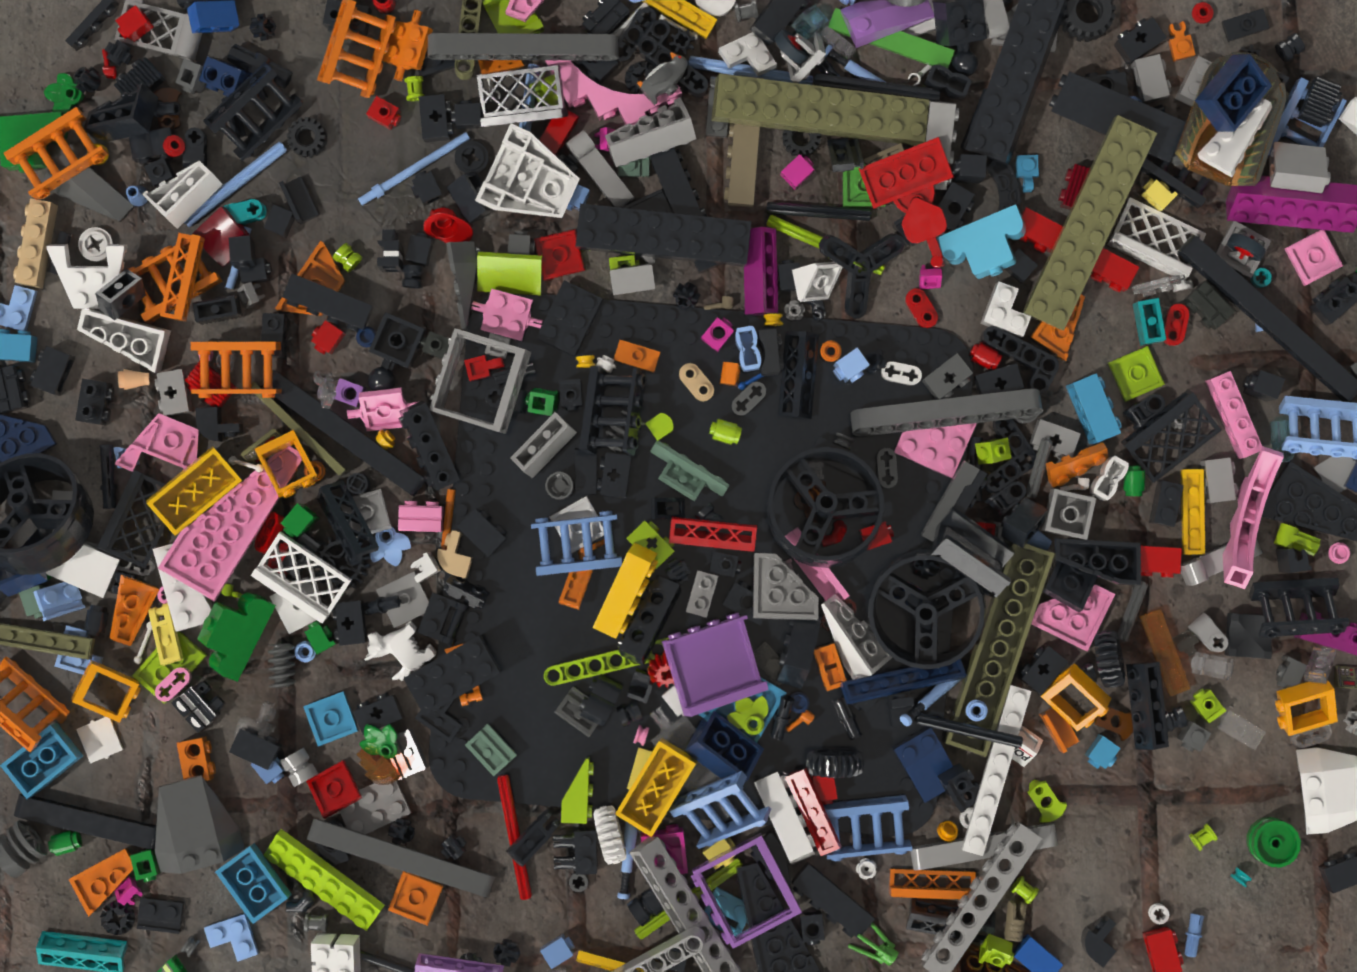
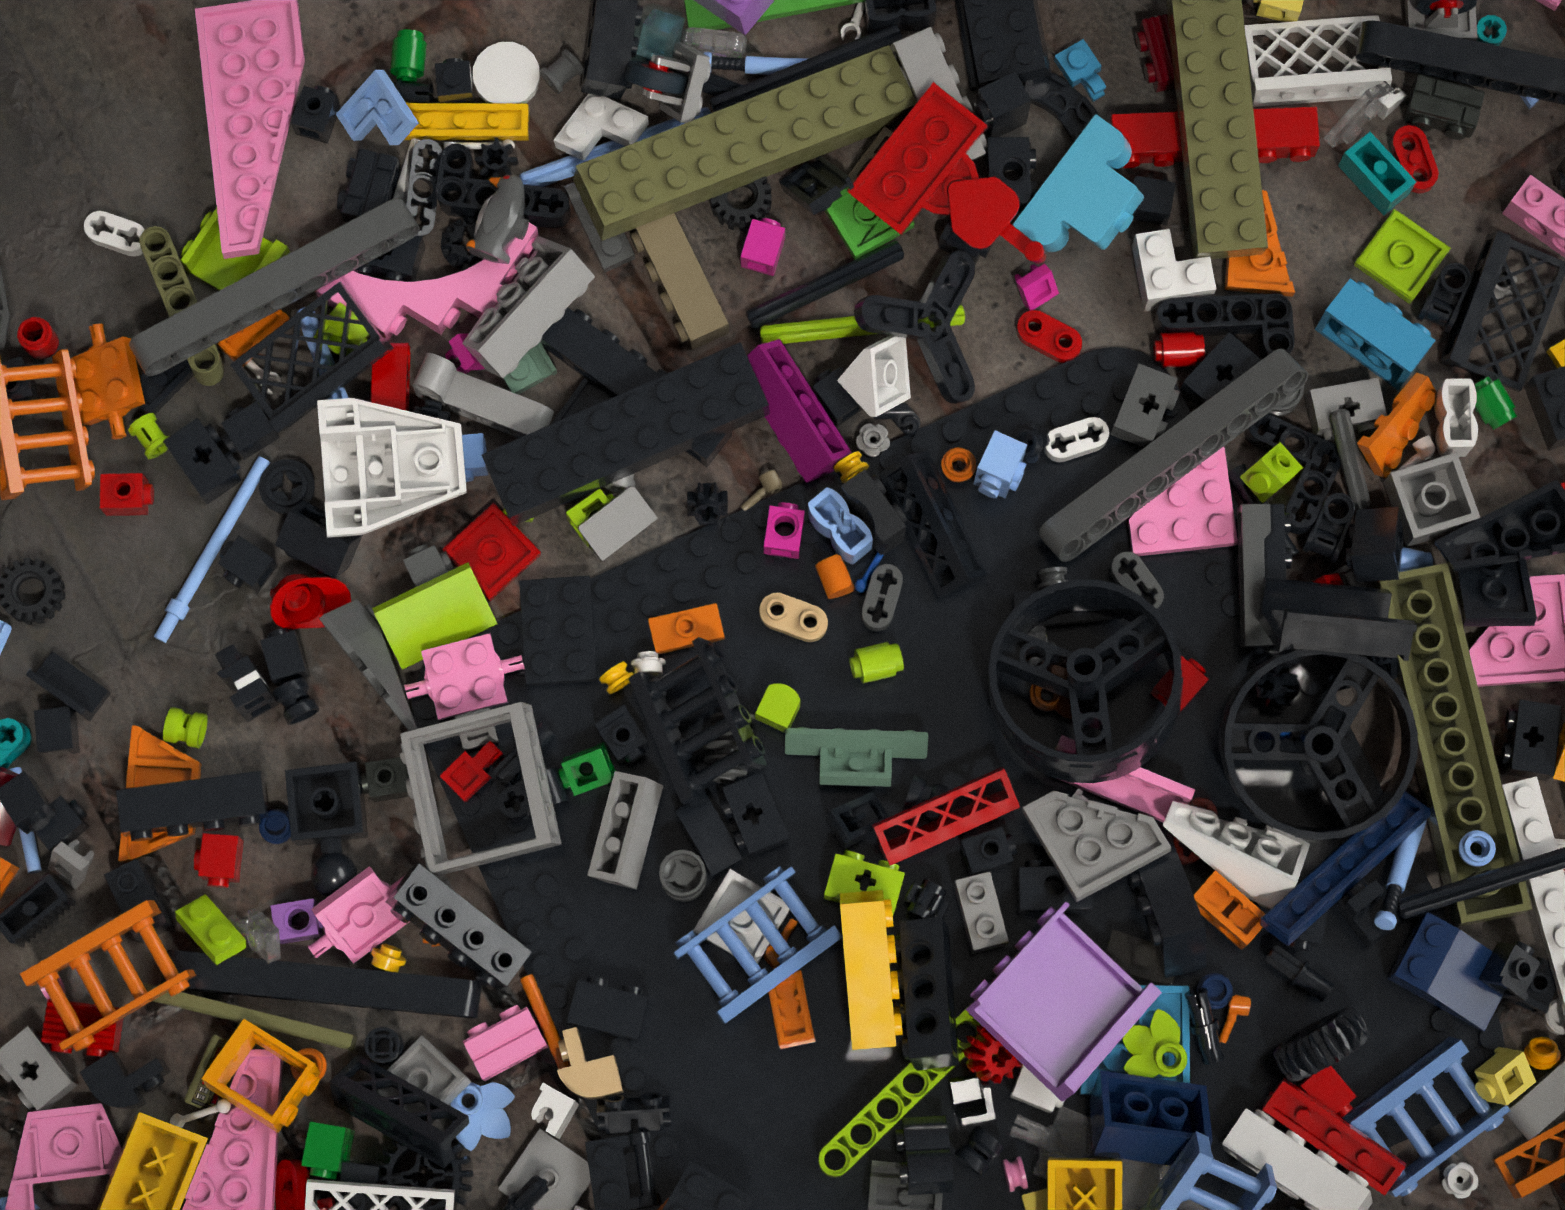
camera: 25 degrees left, 10 degrees down
red arm [822,520,847,547] -> none
none -> lime plate [175,894,247,966]
none -> light yellow brick [1475,1047,1536,1105]

